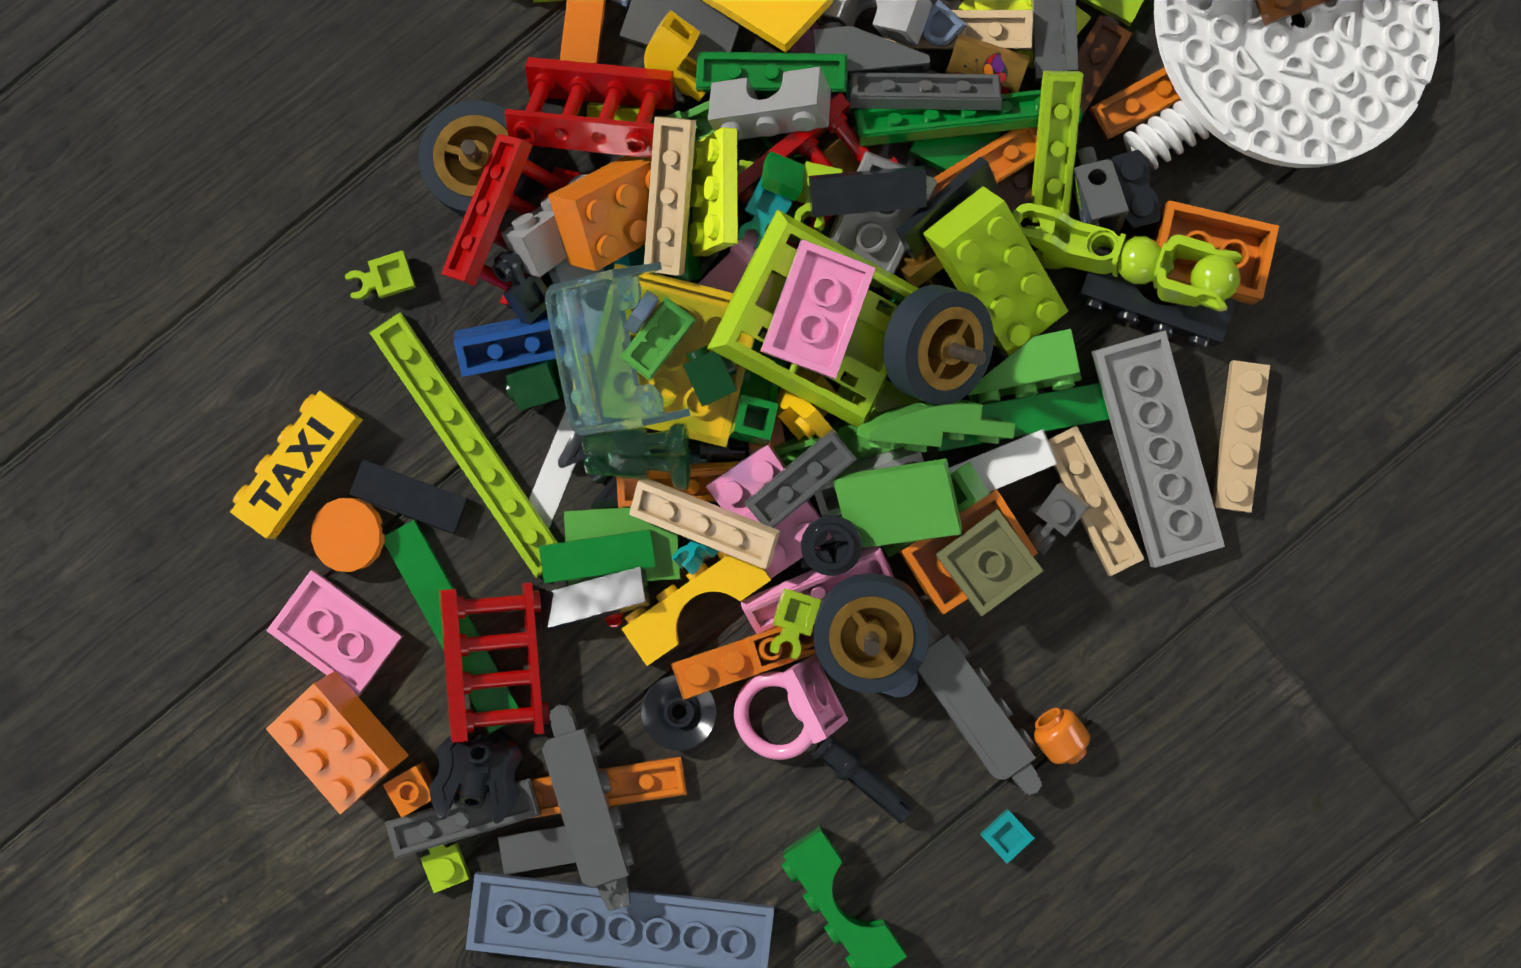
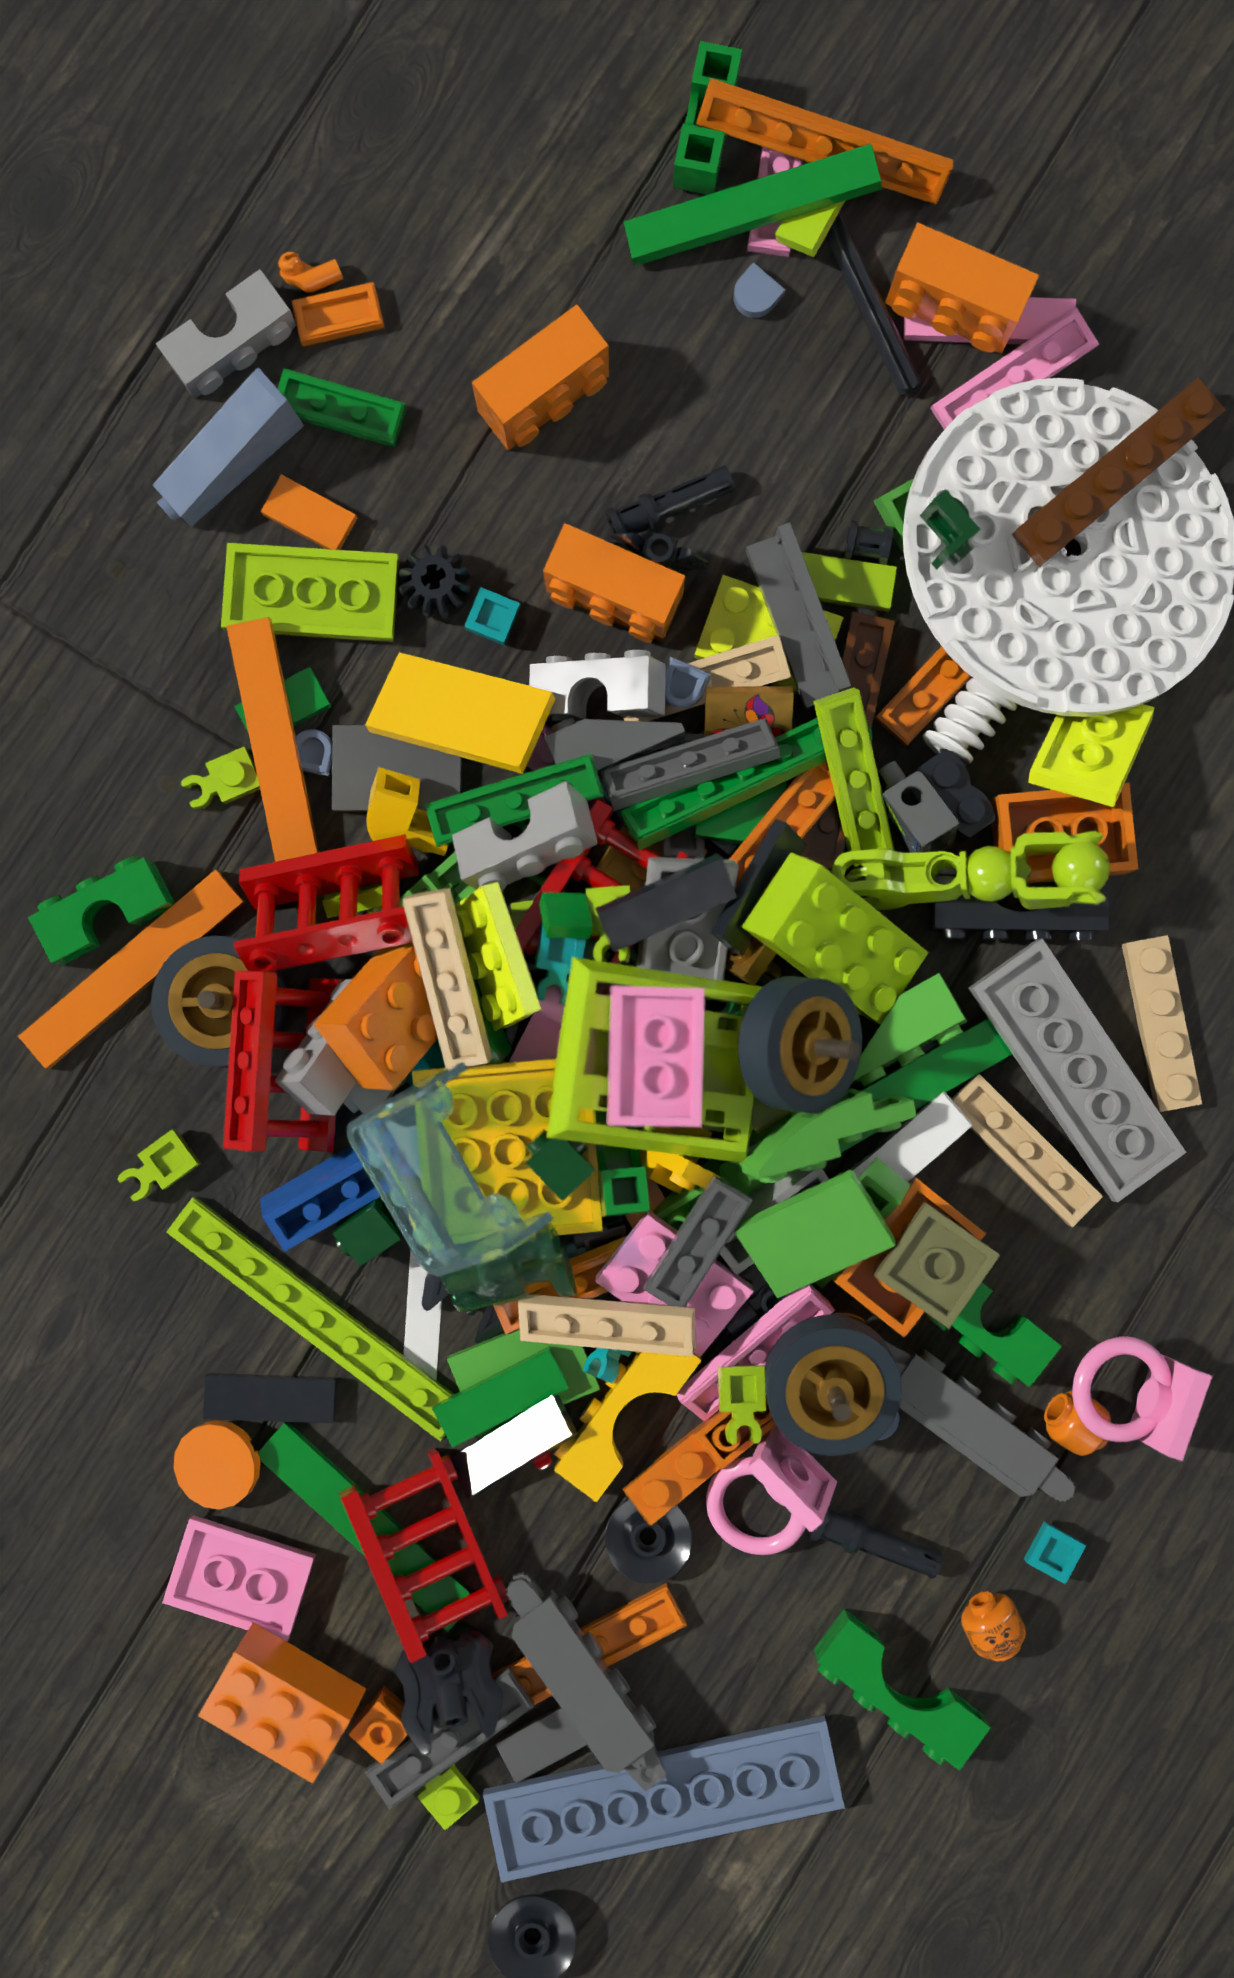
camera: 15 degrees left, 0 degrees up
yellow brick [230,390,363,539] -> none
black plate [492,251,555,324] -> none
bright green plate [620,297,696,381] -> none
sand blue tile [624,290,659,335] -> none
black gear [801,515,862,576] -> none
dark grey plate [1028,483,1090,555] -> none
none -> orange tile [18,869,245,1069]
none -> green arch [28,856,175,966]
none -> green arch [924,1282,1062,1388]
none -> orange head [961,1591,1026,1661]
none -> neon yellow plate [1028,704,1155,807]
none -> bright pink tile [1072,1337,1212,1461]

